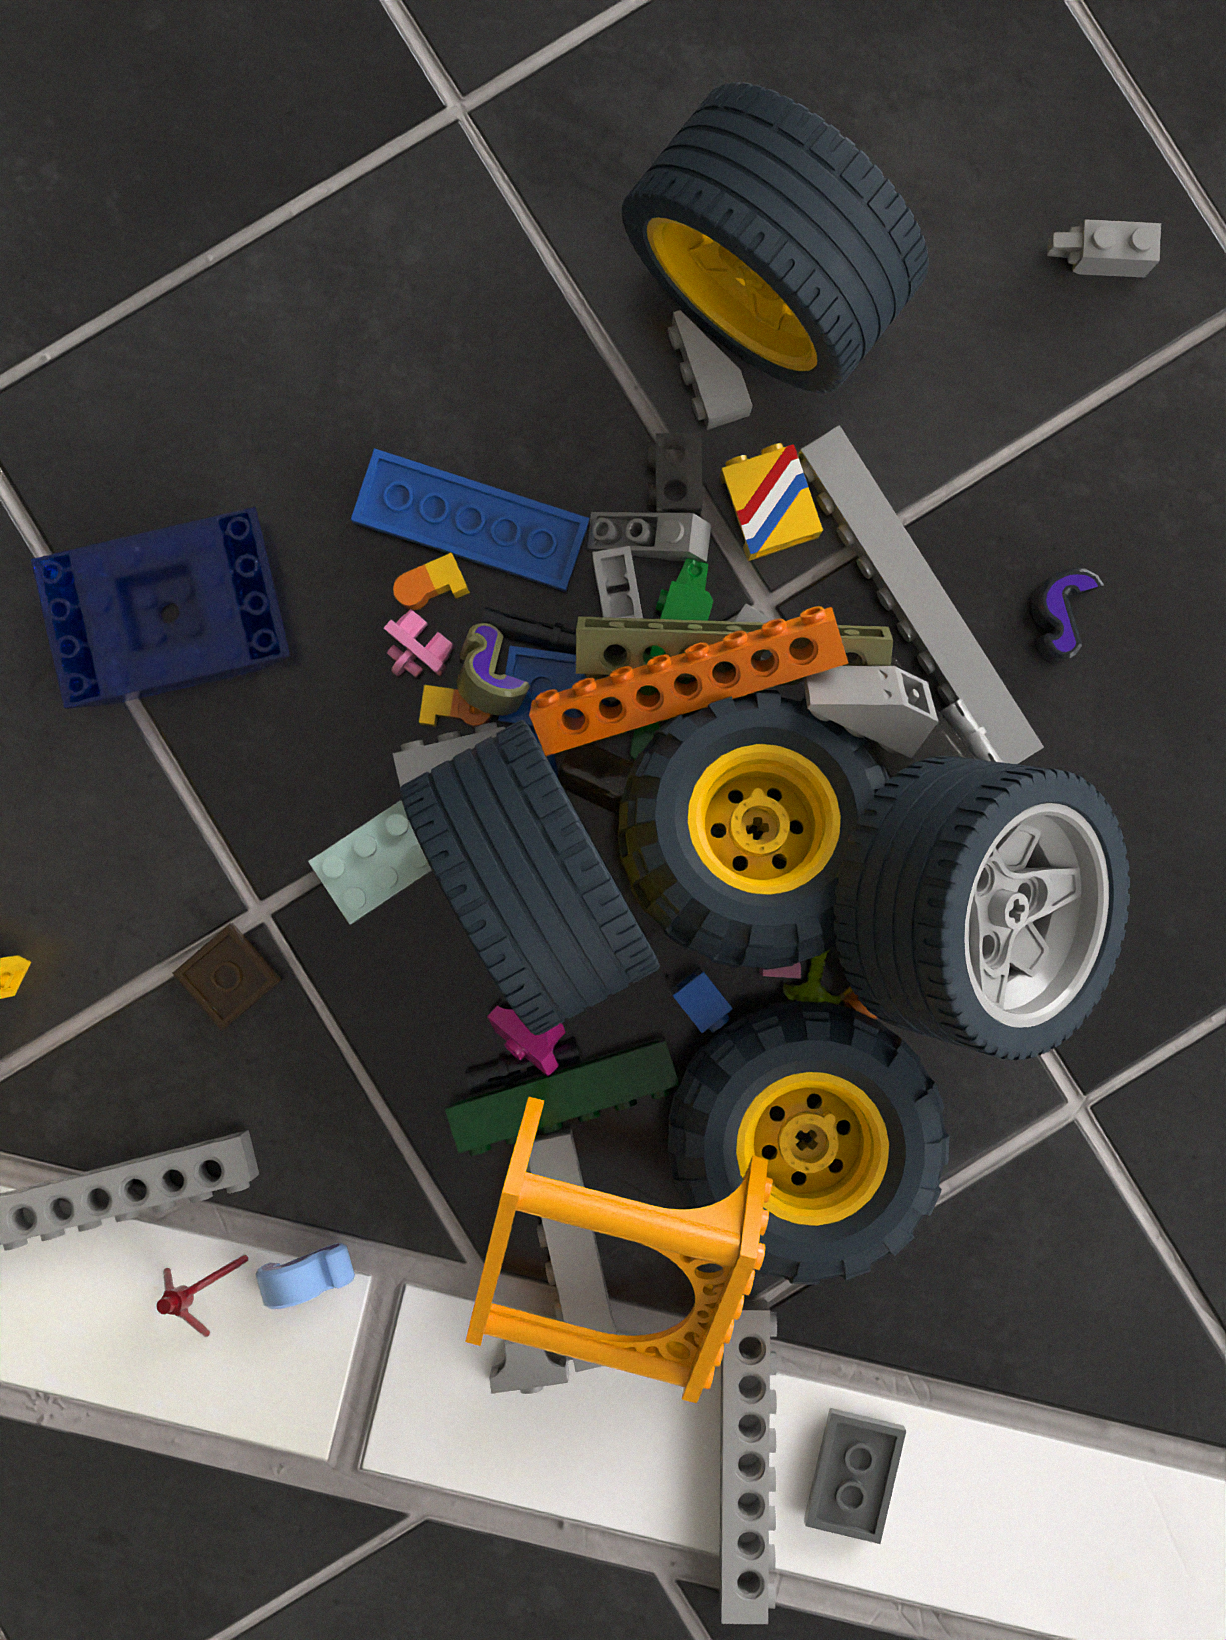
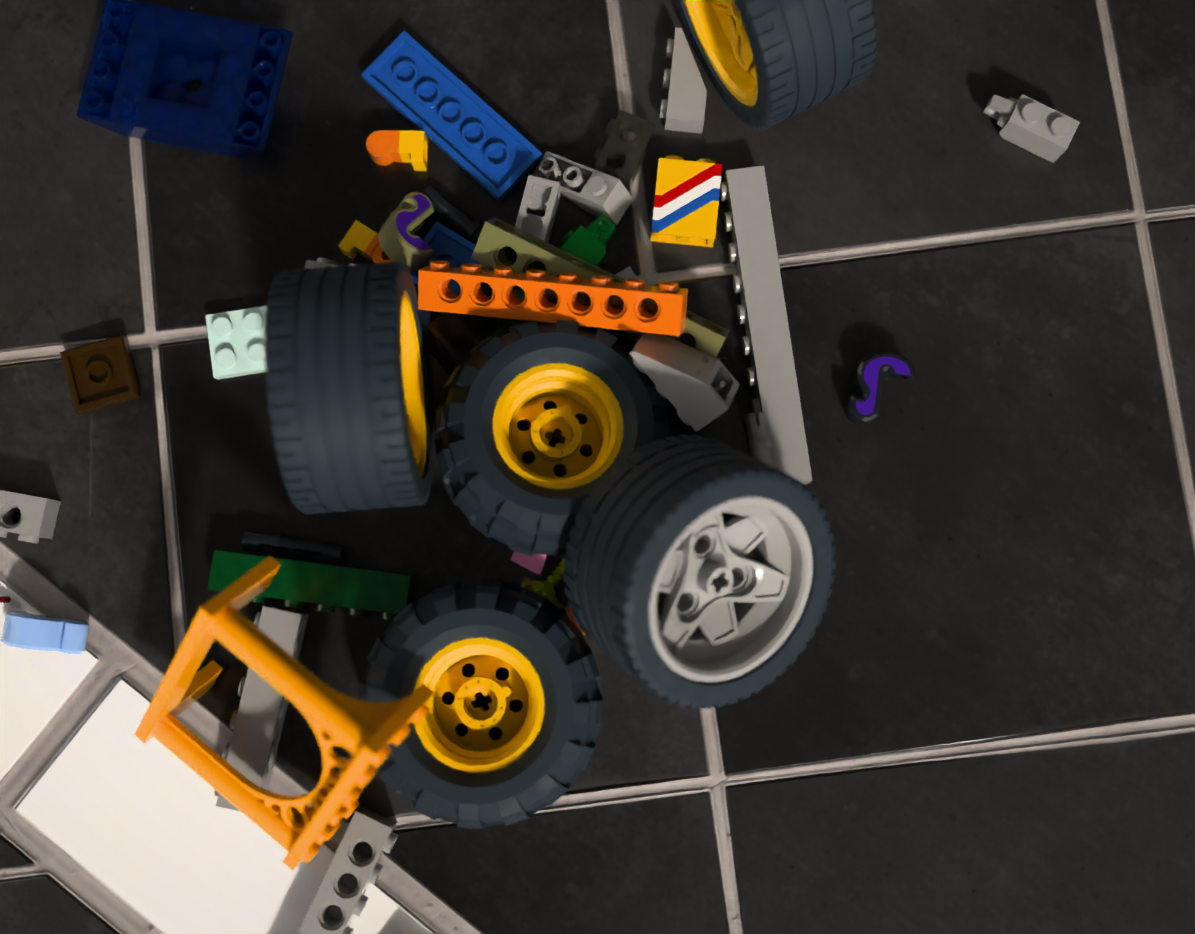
camera: 25 degrees right, 5 degrees down
bright pink hips [384,610,455,677] -> none
dark pink brick [487,1006,566,1077] -> none
light grey brick [489,1340,569,1394] -> none
blue brick [670,967,733,1033] -> none

